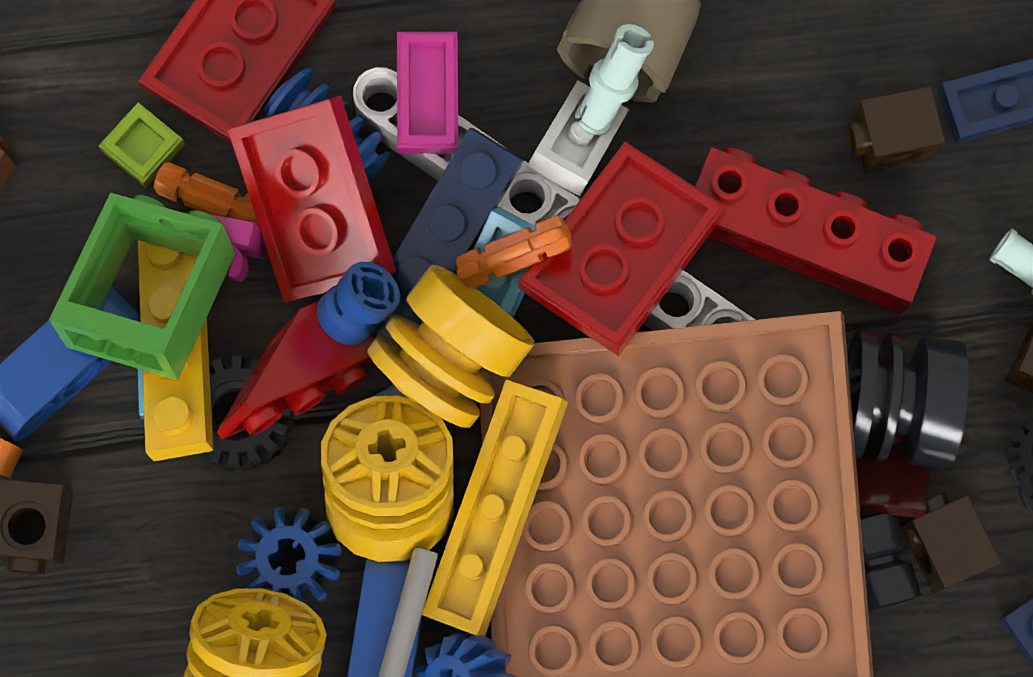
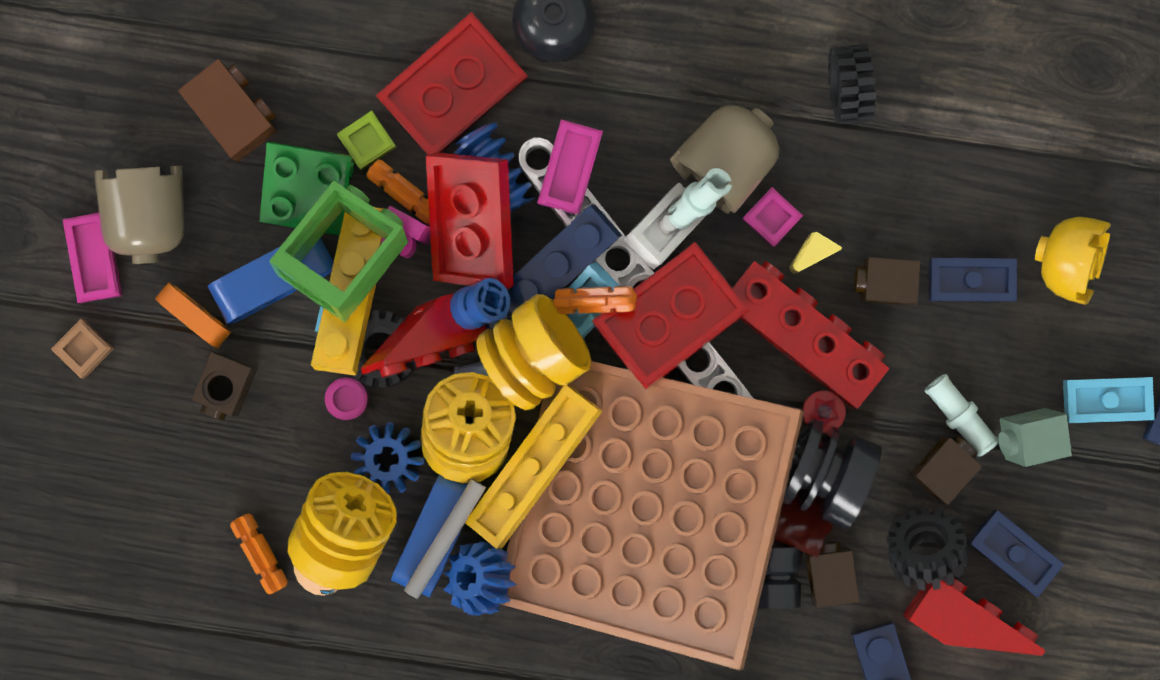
camera: 25 degrees right, 10 degrees up
none -> green hinge [259,141,355,236]
none -> dark pink tile [325,378,369,420]
none -> dark pink tile [742,187,803,247]
none -> light yellow slope [789,232,842,274]
none -> tile [802,391,846,433]

